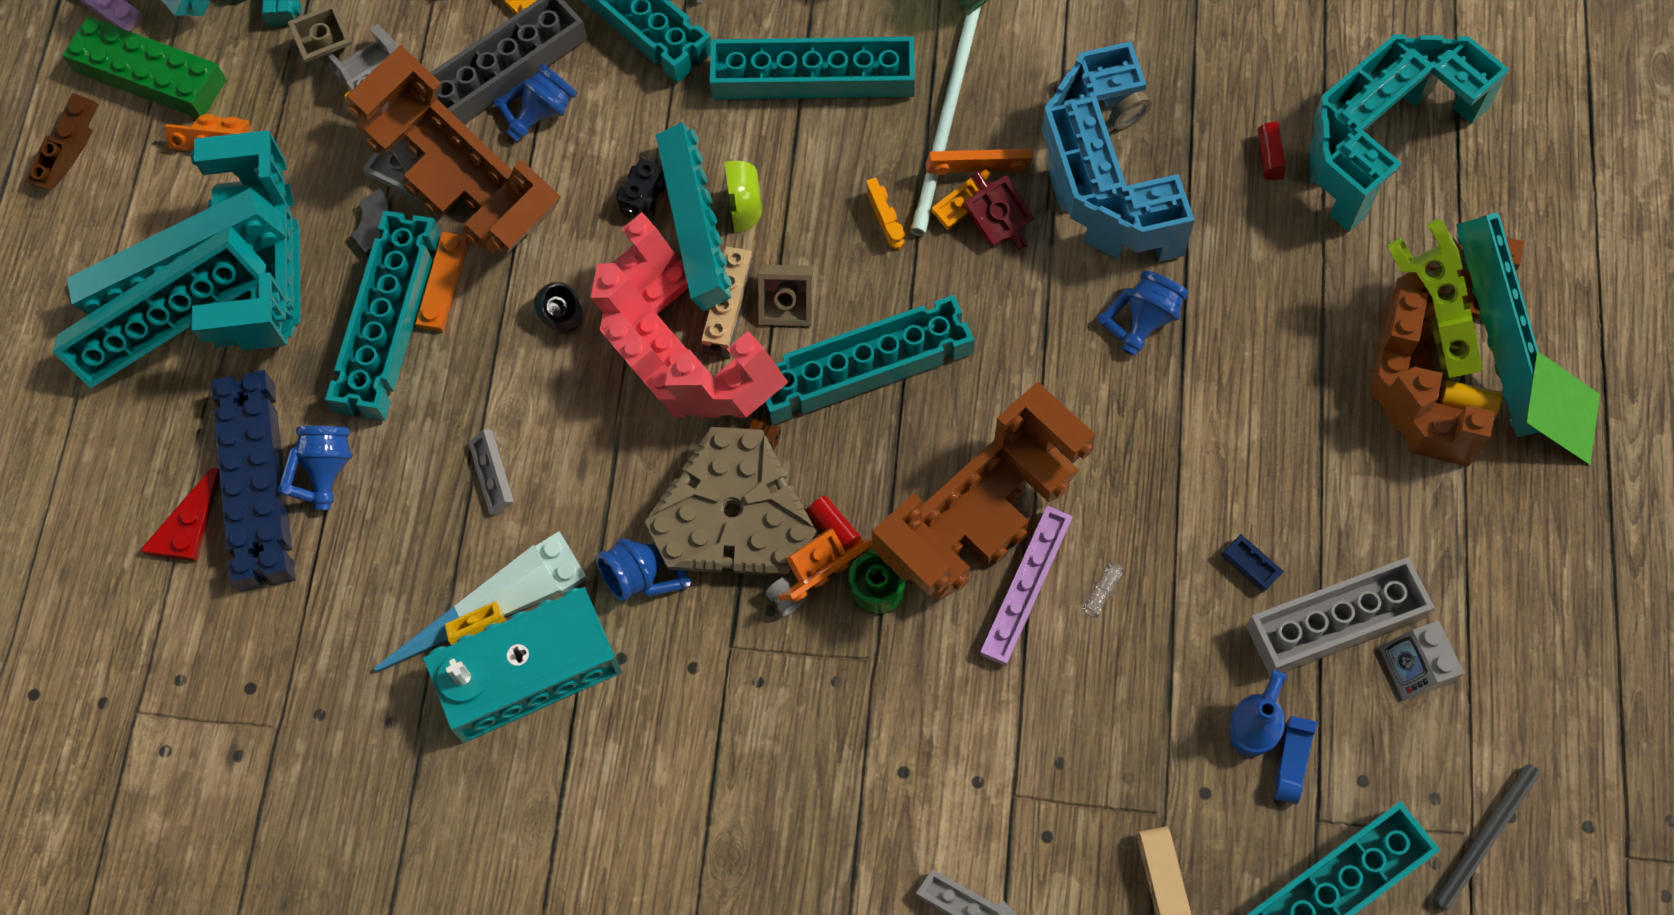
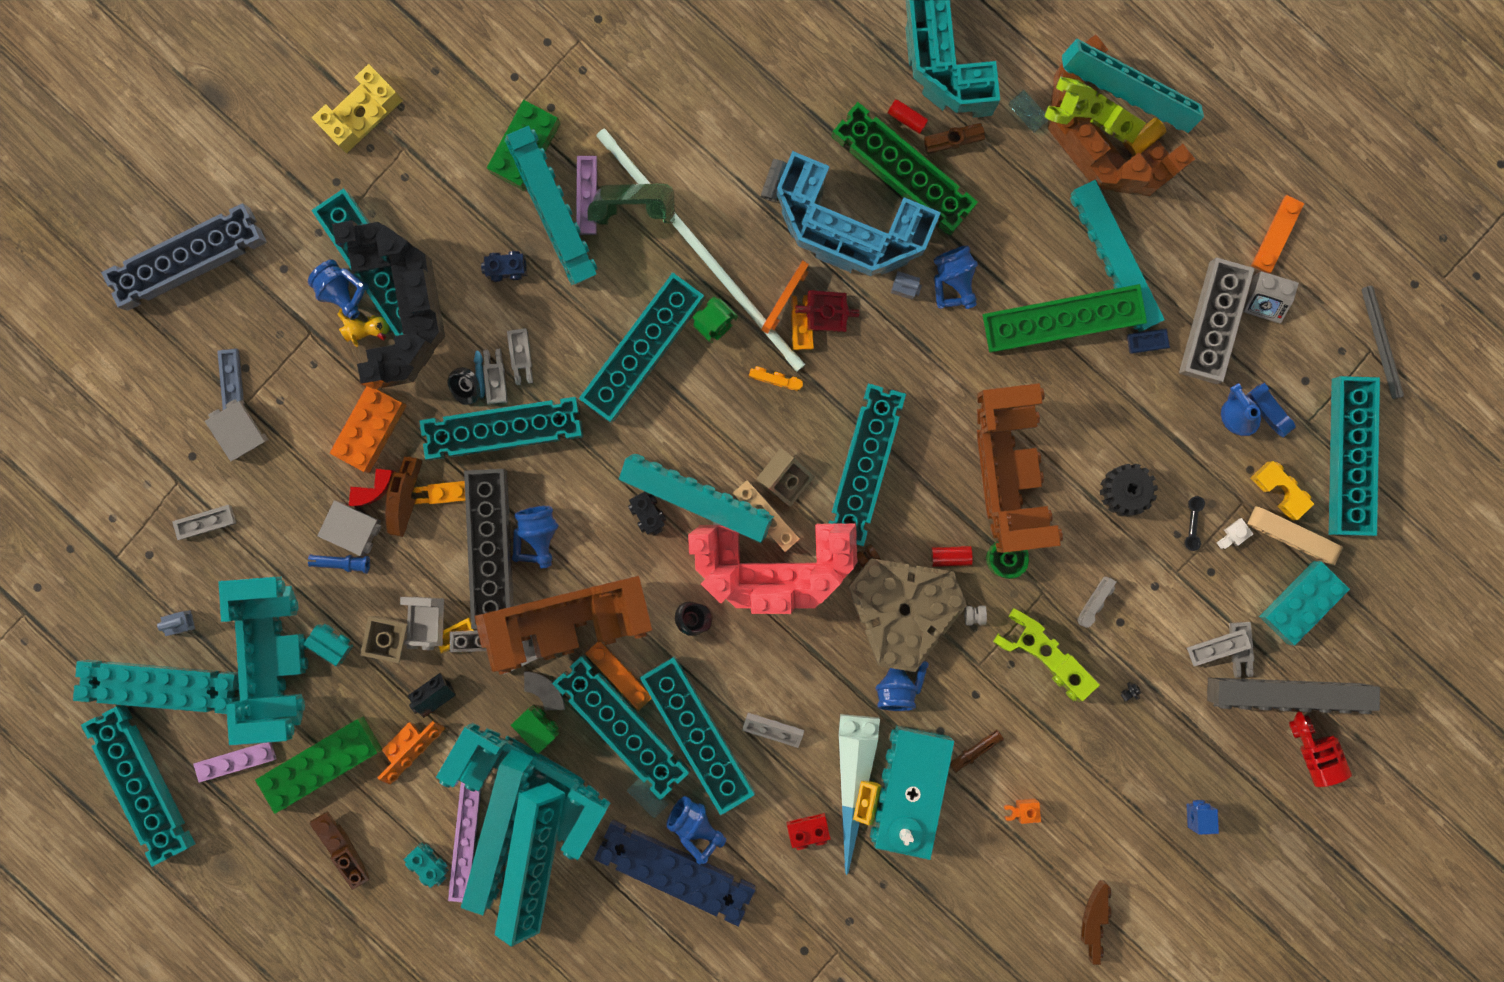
camera: 50 degrees left, 20 degrees up
red wing [142,468,220,561] -> none
lime brick [724,161,762,233] -> none
orange bracket [777,529,872,602] -> none
lavender plate [980,506,1073,666] -> none
clear pin [1082,562,1124,618] -> none
bright green sticker [1527,351,1600,465] -> none
none -> teal brick [403,842,449,888]
none -> black brick [408,673,456,718]
none -> green brick [510,705,560,754]
none -> clear light blue plate [627,778,669,819]
none -> teal brick [640,656,755,816]
none -> green brick [693,297,738,343]
none -> red brick [786,813,831,850]
none -> green brick [831,102,978,236]
none -> sand blue brick [891,271,922,300]
none -> reddish brown piece [924,123,985,154]
none -> reddish brown pin [950,729,1004,773]
none -> green plate [982,284,1147,353]
none -> lime brick [993,608,1100,702]
none -> orange brick [1004,799,1041,824]
none -> clear light blue plate [1008,90,1048,133]
none -> teal brick [1070,180,1165,332]
none -> light grey hinge [1078,576,1116,628]
none -> black wheel [1100,464,1158,517]
none -> black plate [1121,682,1142,701]
none -> black bar [1184,496,1205,551]
none -> white plate [1217,518,1253,549]
none -> orange plate [1251,195,1304,274]
none -> yellow arch [1251,461,1314,520]

